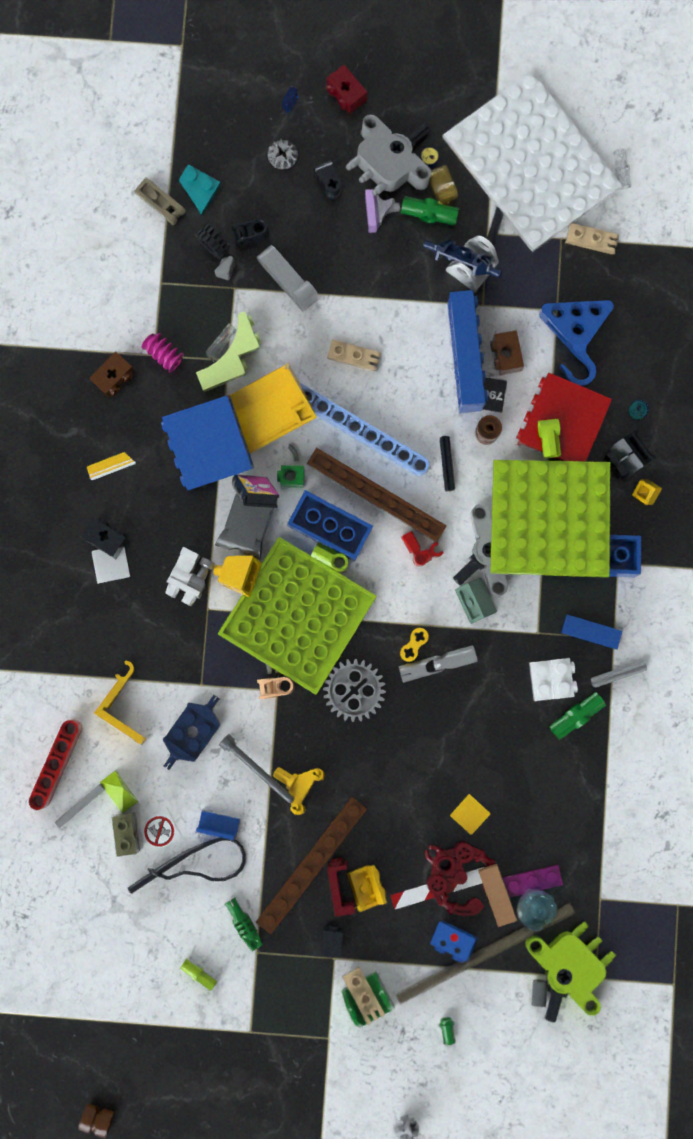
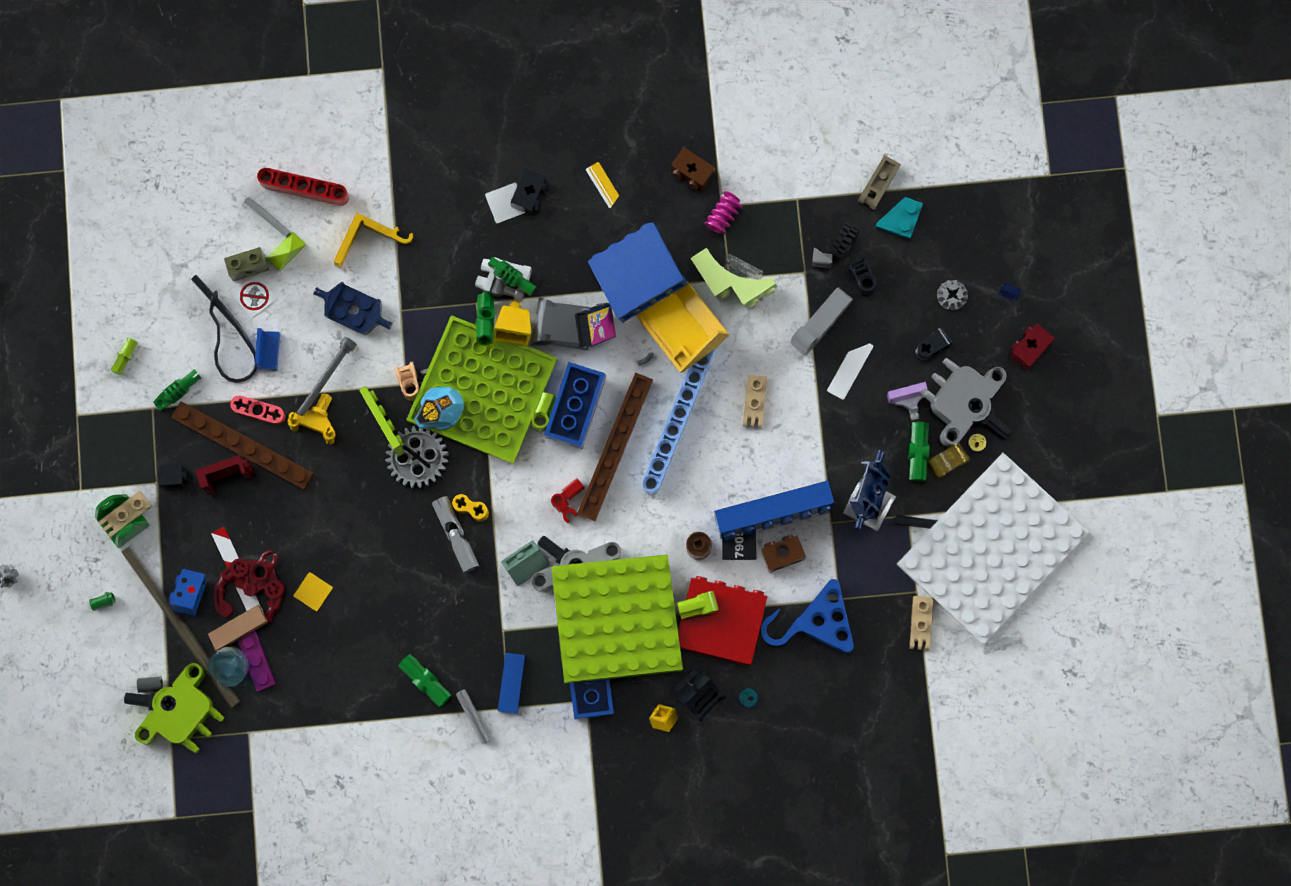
camera: 85 degrees right, 5 degrees down
green brick [277,465,305,488] -> none
yellow bracket [346,865,387,912] -> none
black axle [439,436,455,492] -> none
white plate [529,658,578,701] -> none
none -> coral beam [230,395,285,425]
none -> lime plate [359,386,405,456]
none -> medium azure helmet [414,387,464,430]
none -> green piece [475,292,496,346]
none -> green hinge [488,257,536,296]
none -> white sticker [827,344,873,399]

